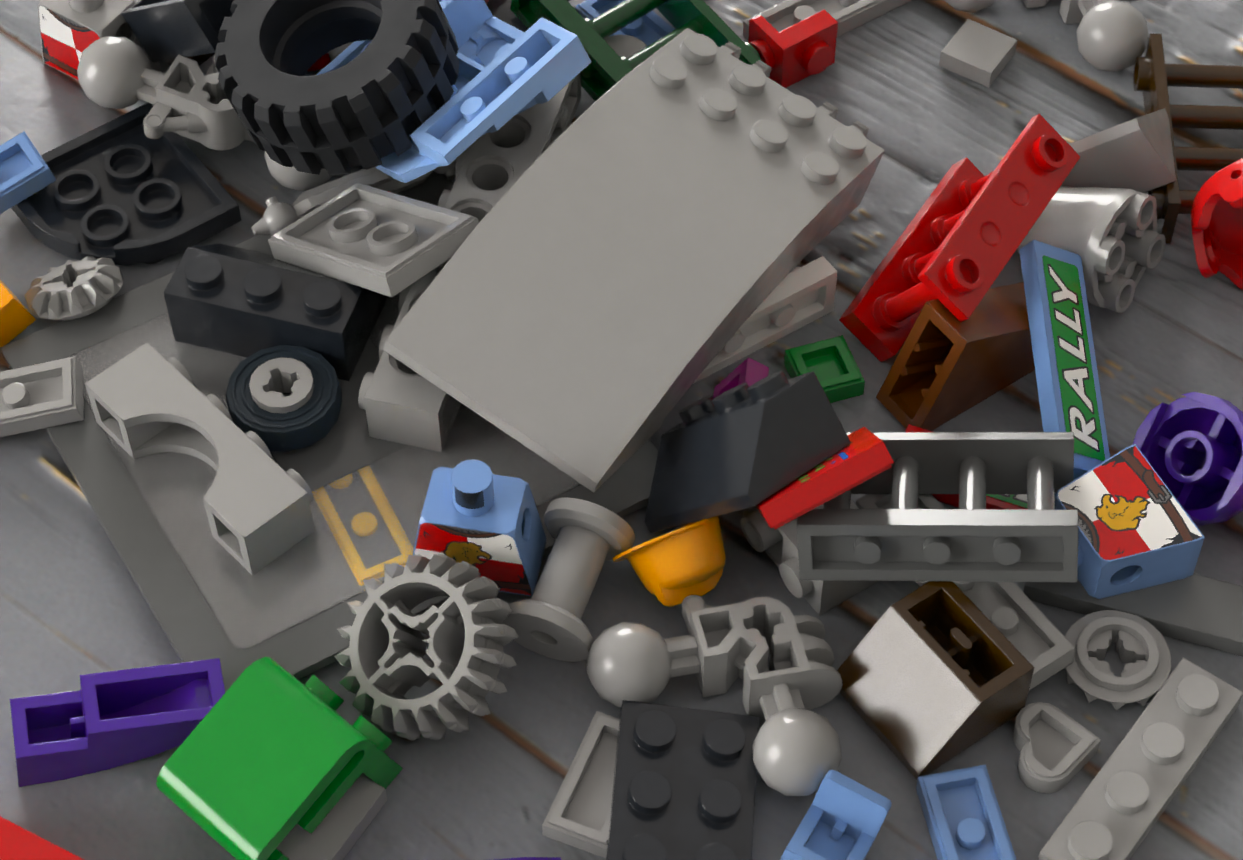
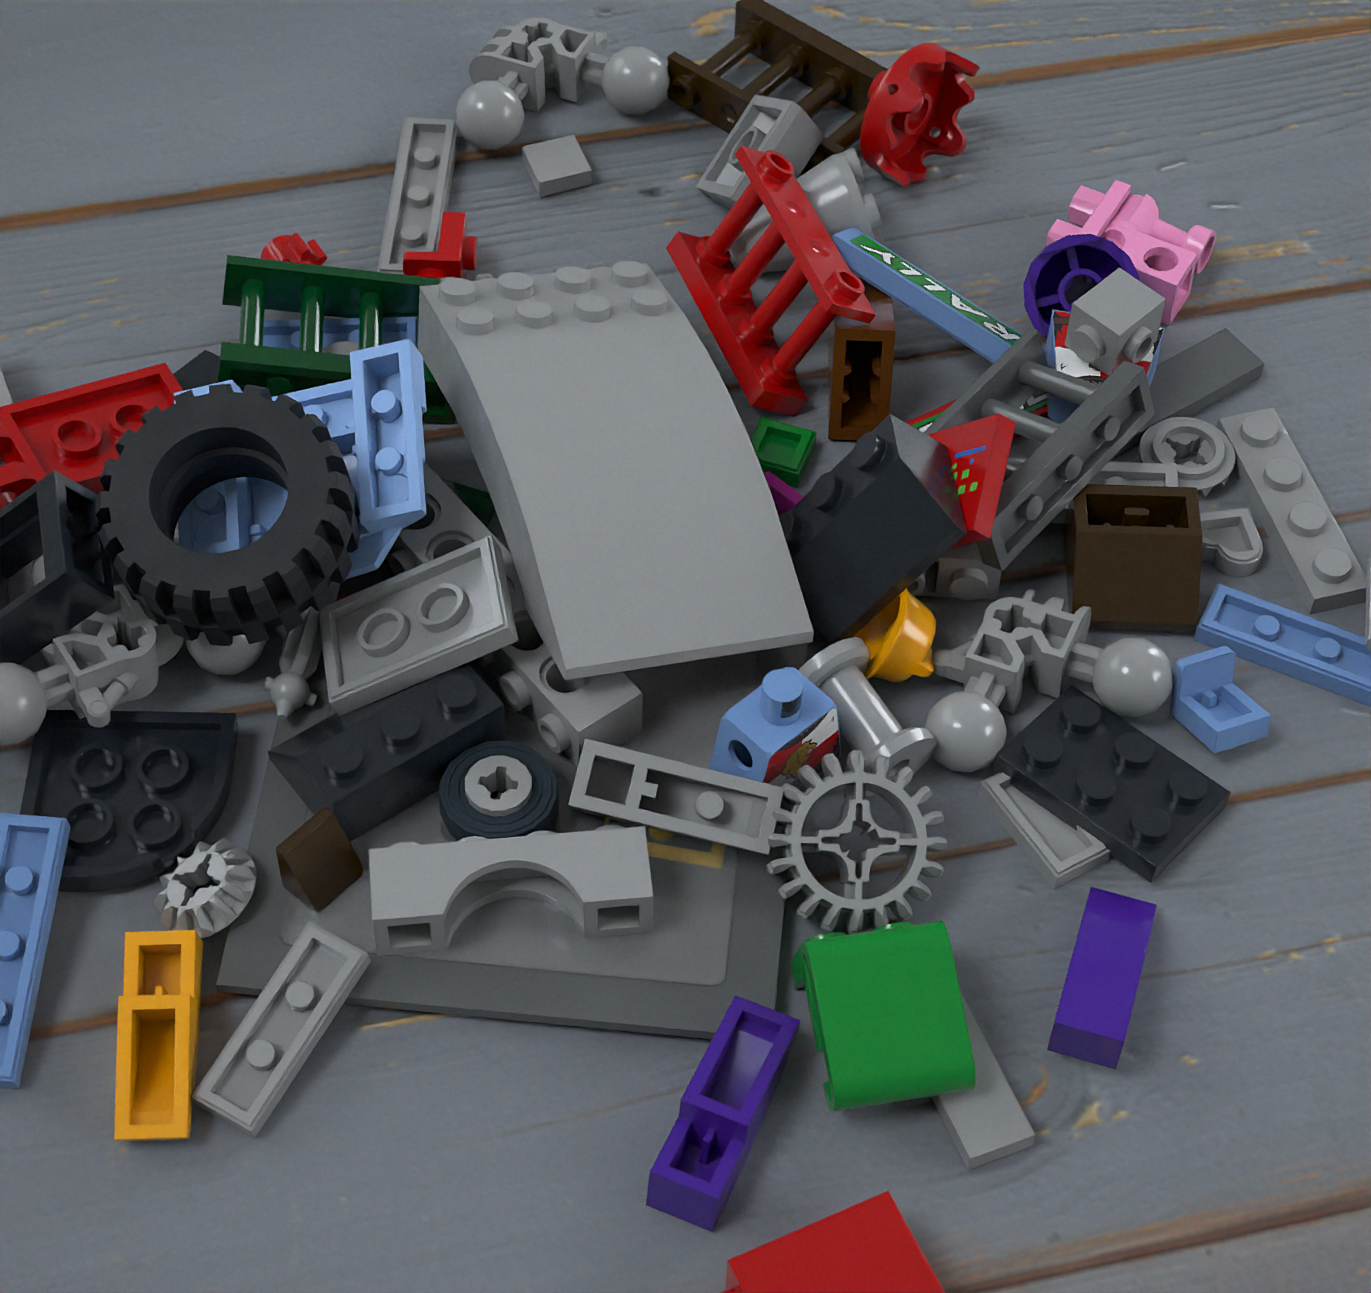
camera: 55 degrees left, 0 degrees up
none -> dark brown slope [276,807,363,913]
none -> light grey slope [568,738,784,855]
none -> light grey brick [1065,268,1166,376]

